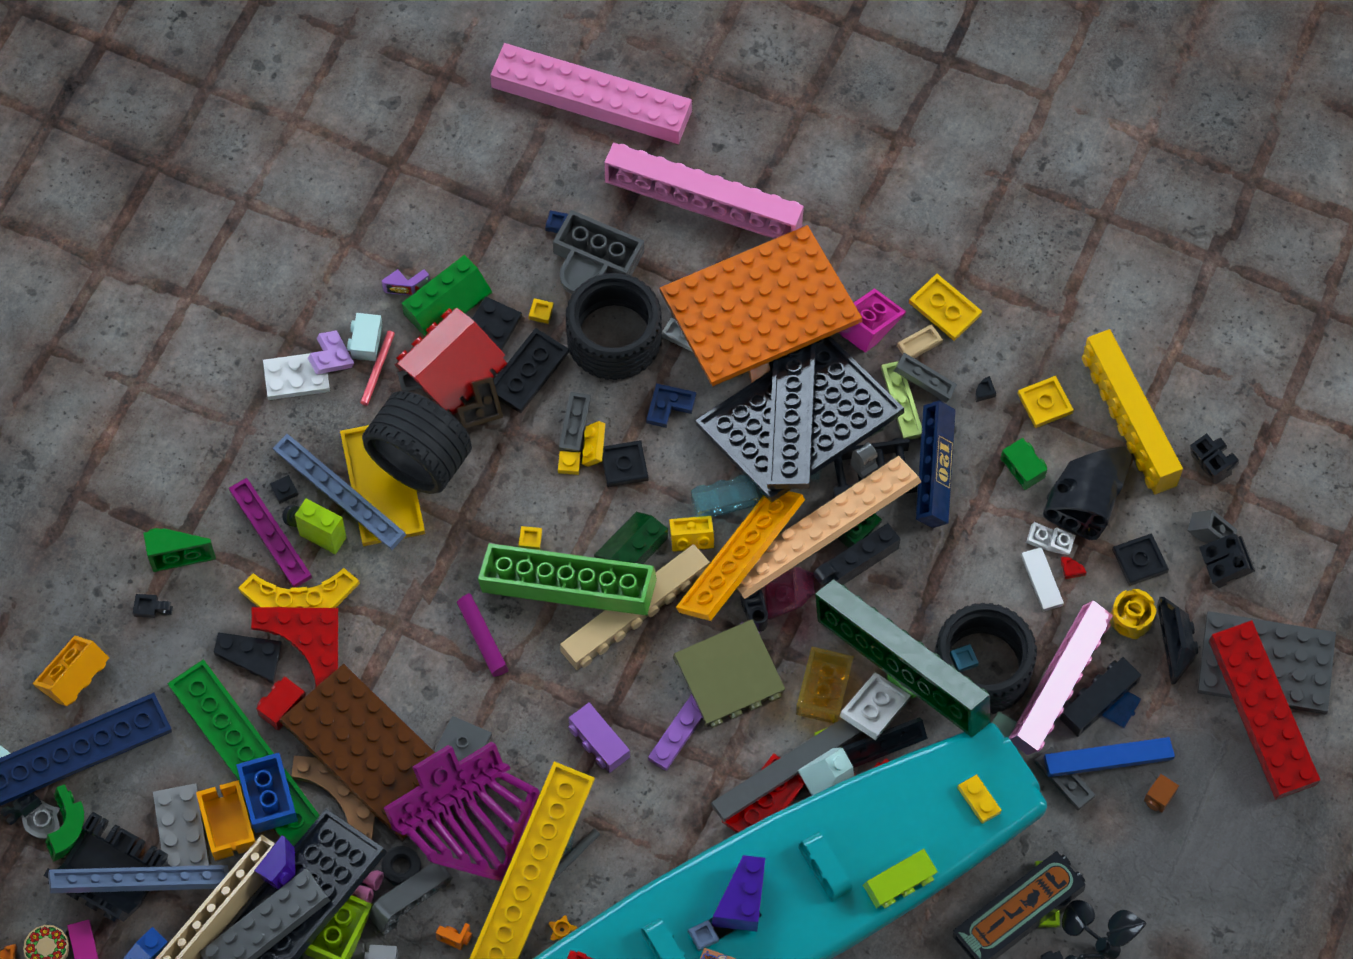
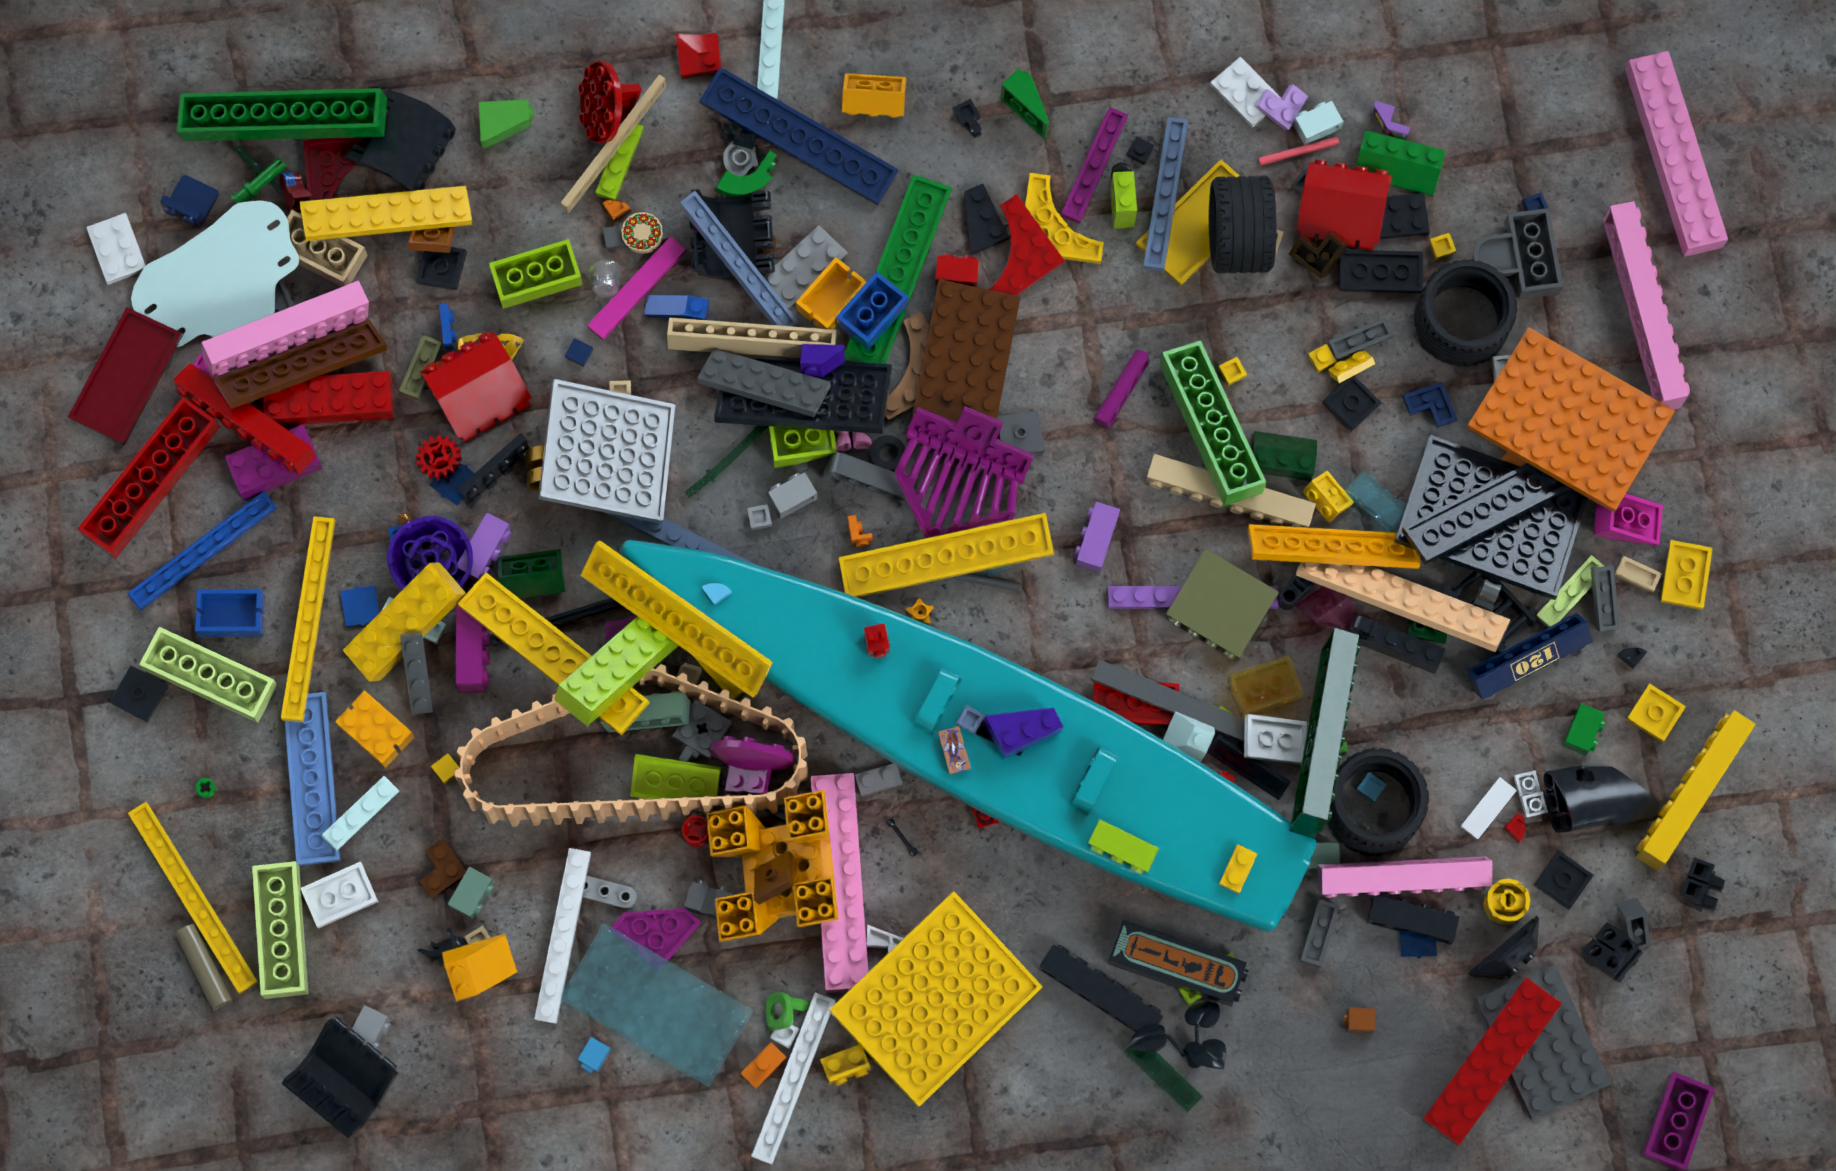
camera: 55 degrees right, 10 degrees up
blue tile [1043,737,1175,777] -> none

